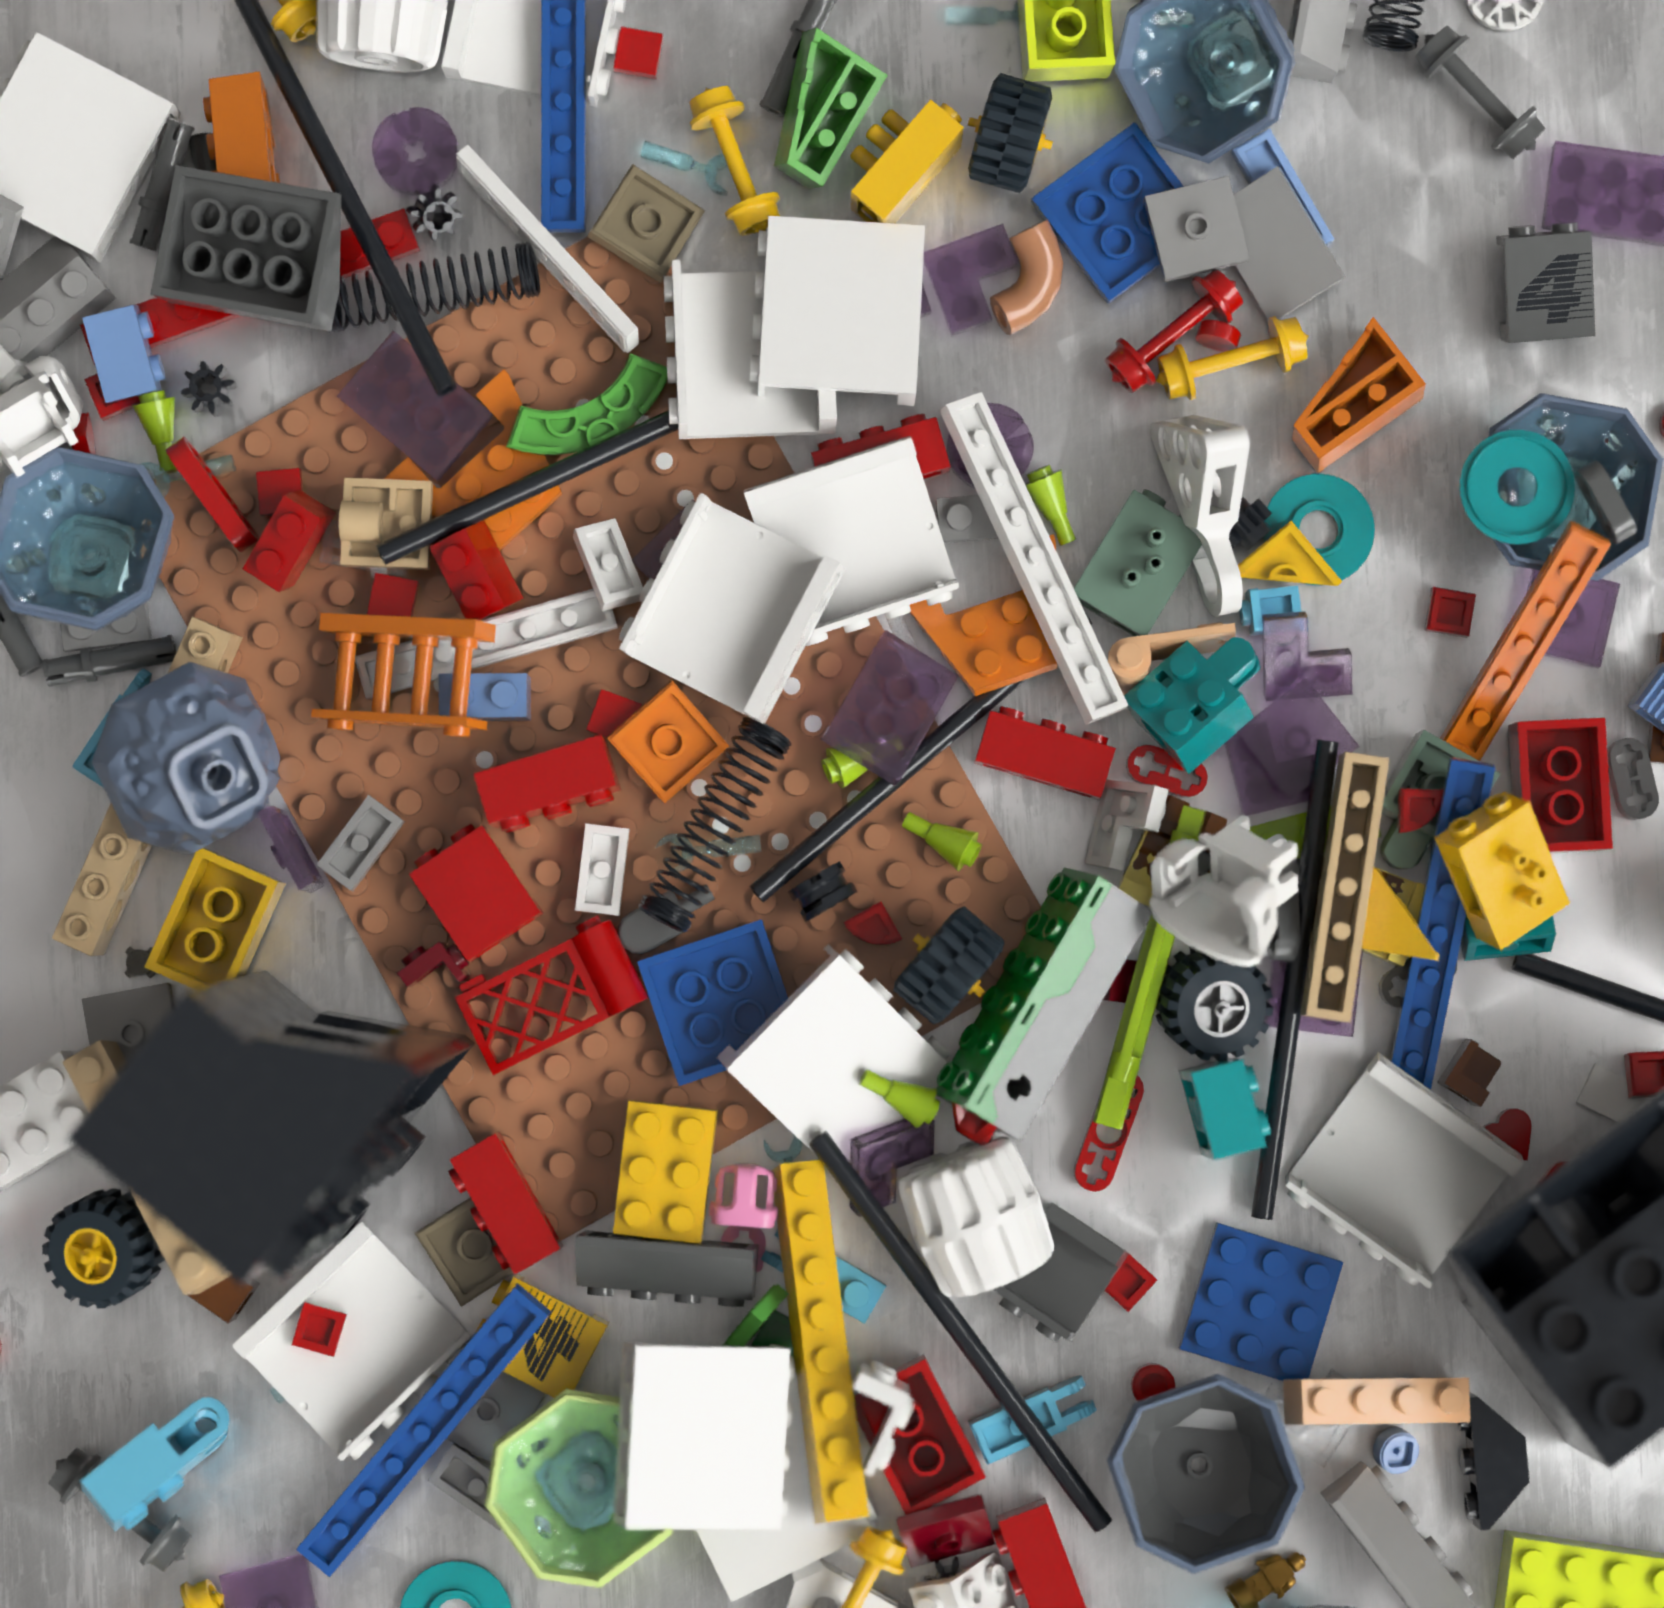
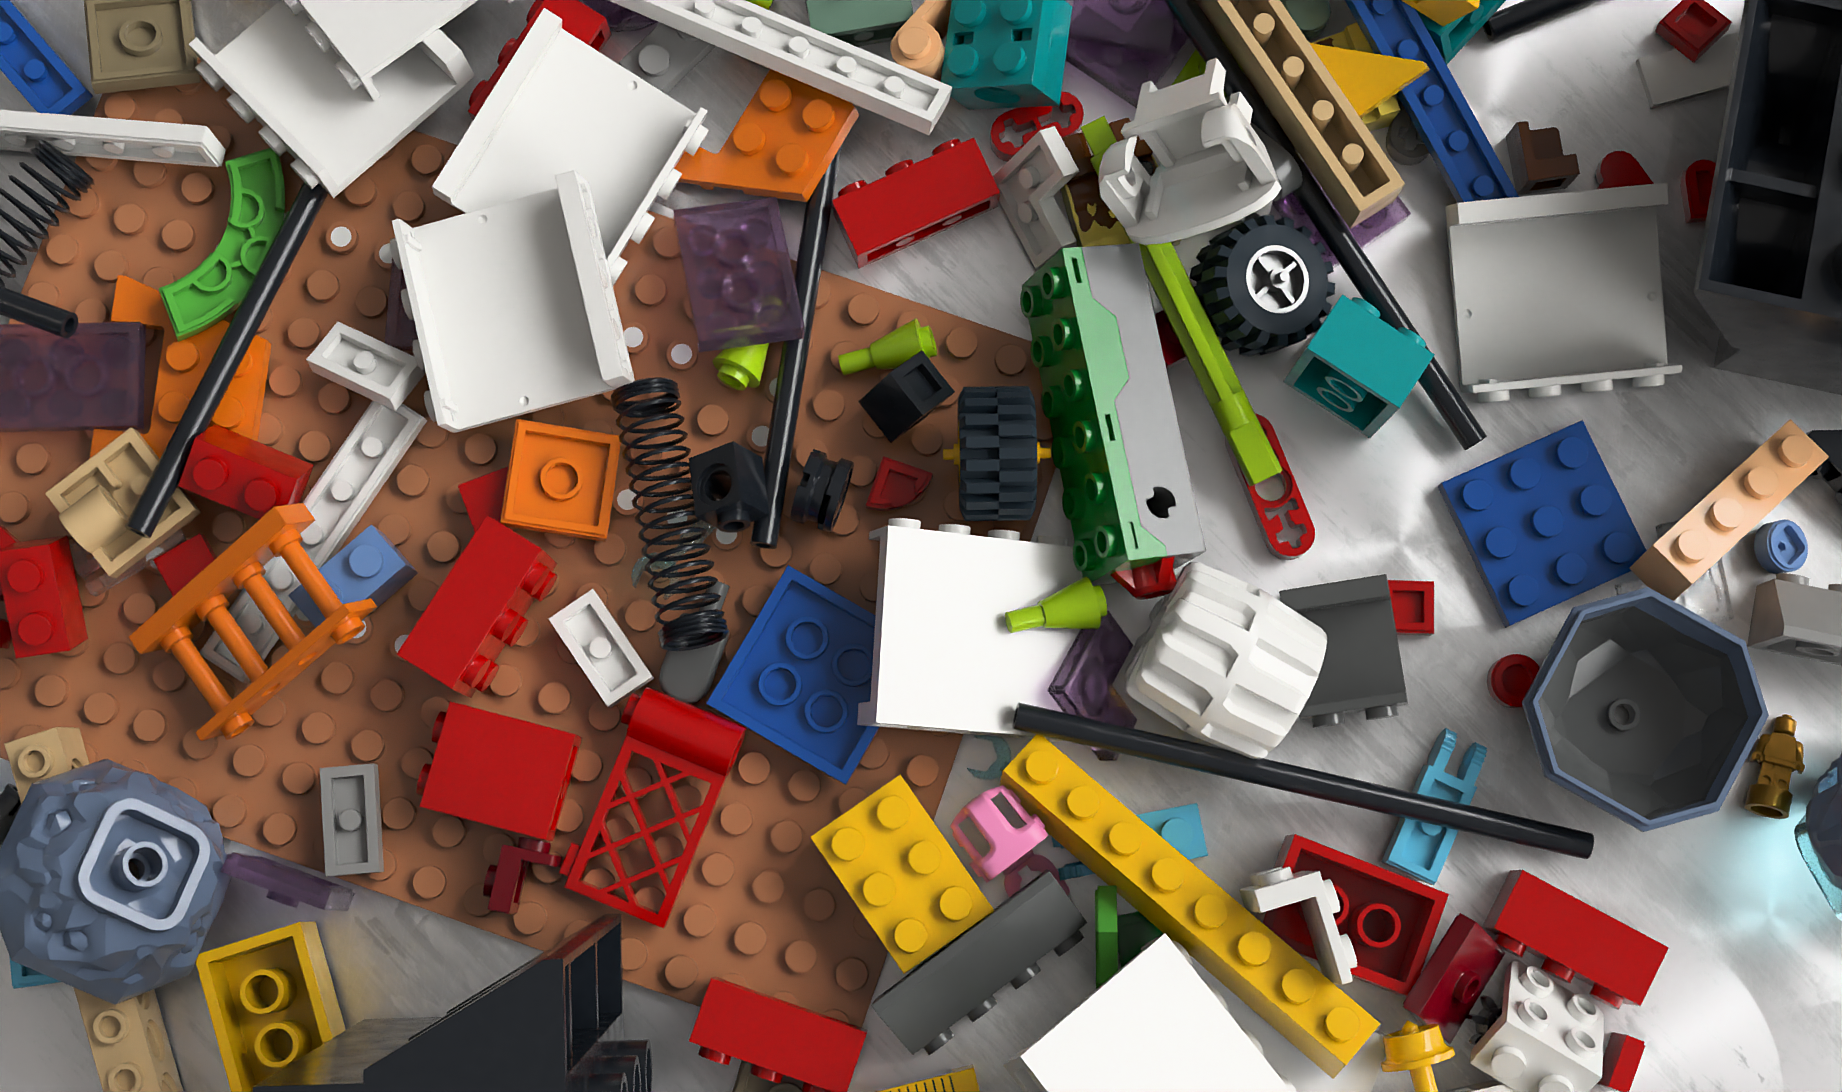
camera: 45 degrees left, 5 degrees down
none -> black brick [688,441,770,533]
none -> black brick [858,351,955,443]

